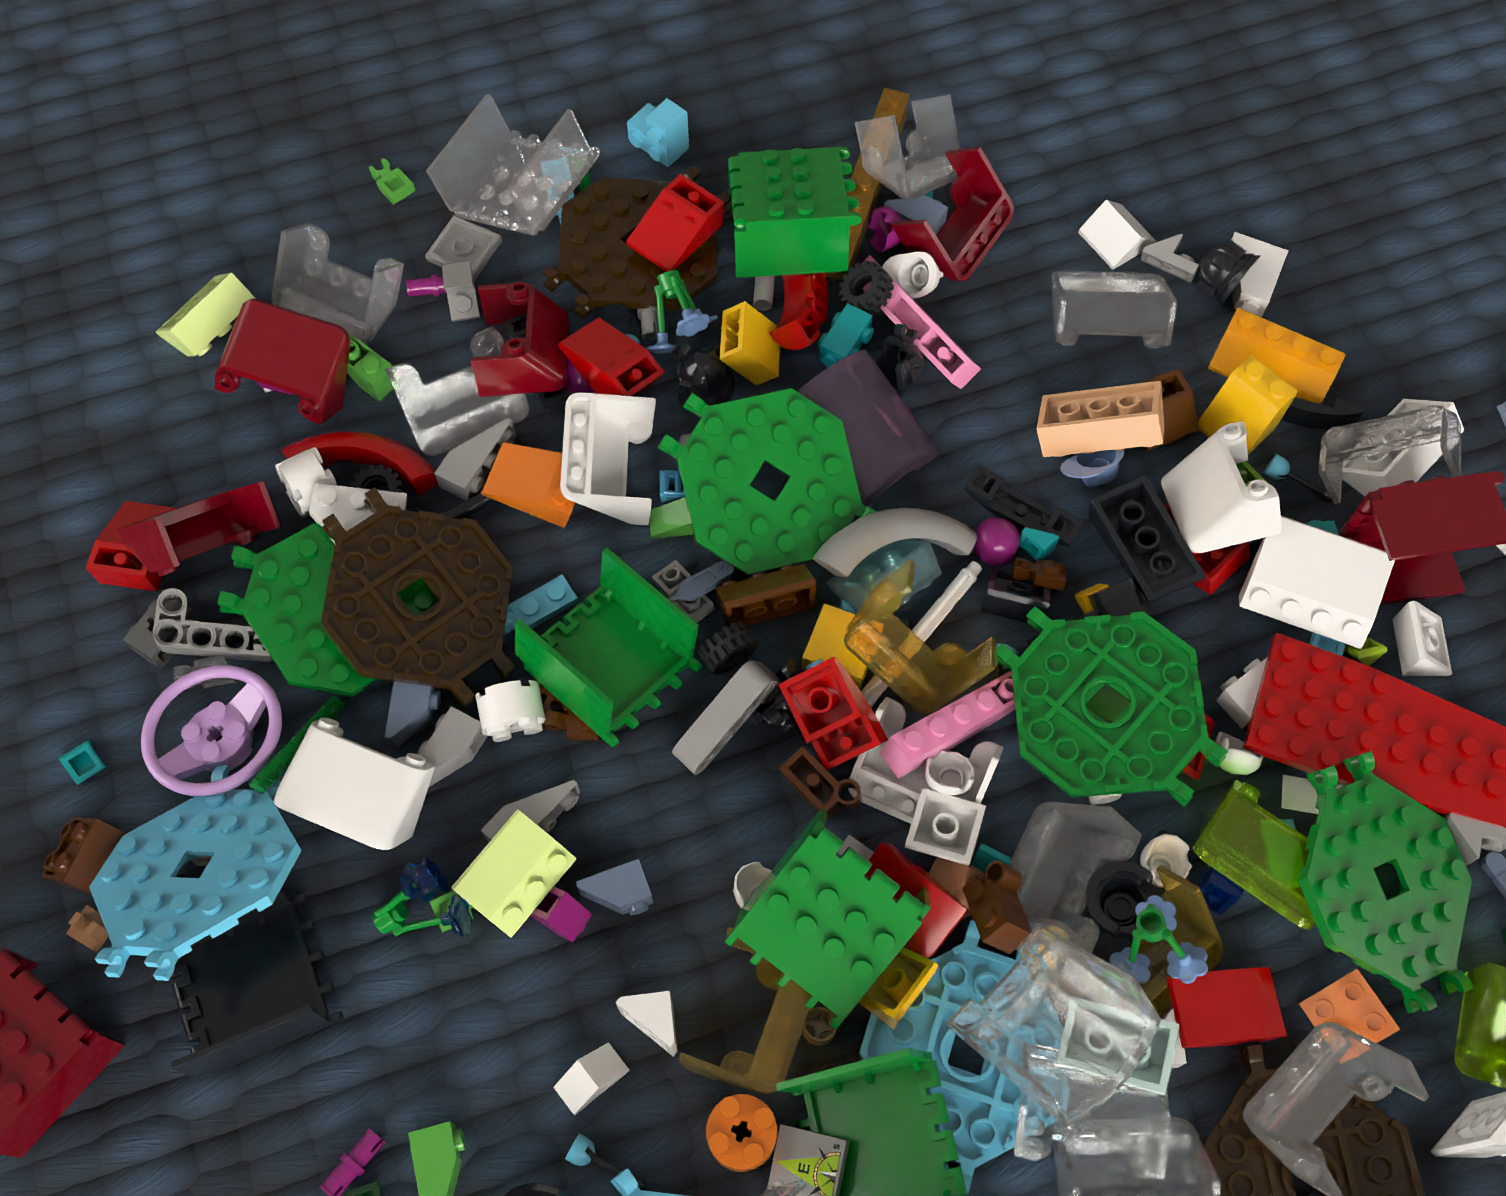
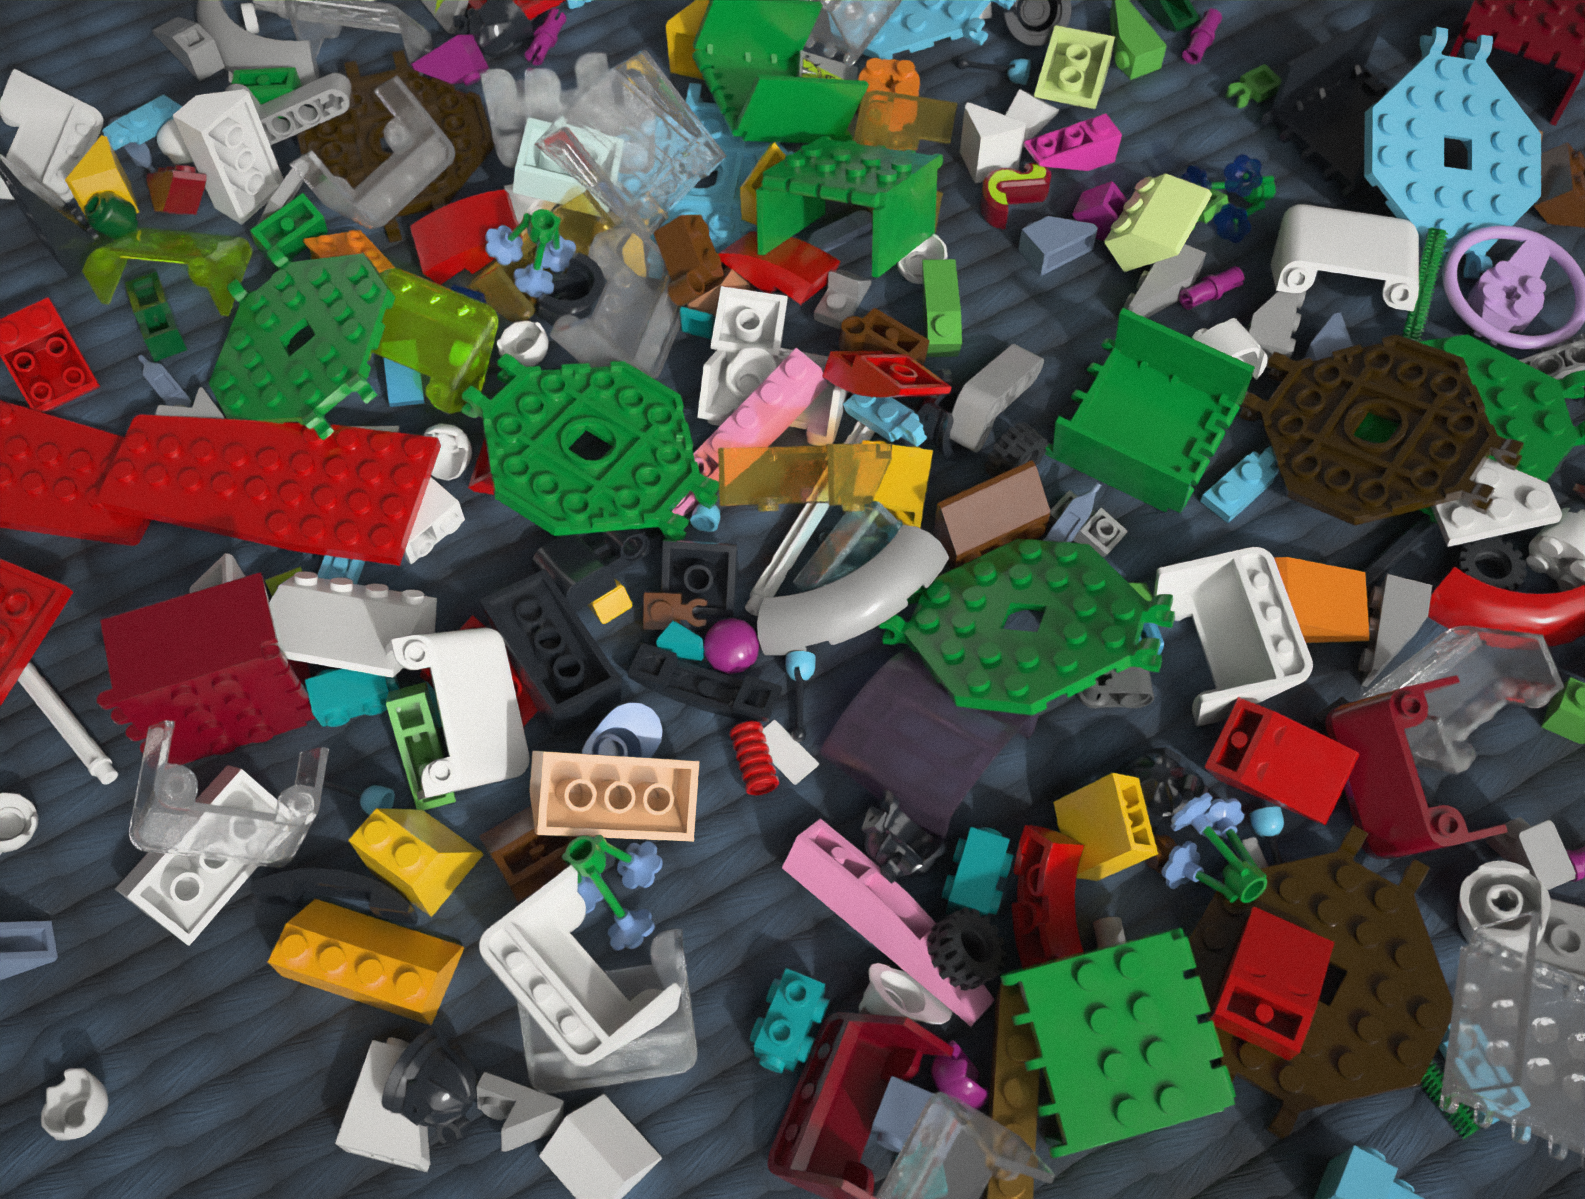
camera: 170 degrees right, 5 degrees down
none -> white hair [41,1068,108,1140]
none -> green brick [250,193,328,270]
none -> light grey tile [257,154,312,225]
none -> white windscreen [479,865,681,1066]
none -> medium blue plant [562,835,663,951]
none -> red piece [729,721,779,796]
none -> teal brick [750,968,829,1073]
none -> white sticker [762,720,819,785]
none -> hinge [785,651,816,742]
none -> bright green slope [922,259,962,357]
none -> dark red animal [980,163,1052,229]
none -> dark pink slope [1024,114,1122,171]
none -> yellowish green slope [1034,25,1115,109]
none -> reddish brown plate [1144,834,1177,874]
none -> magenta pin [1179,266,1244,310]
none -> bright green plate [1226,64,1282,108]
none -> white brick [1457,861,1551,957]

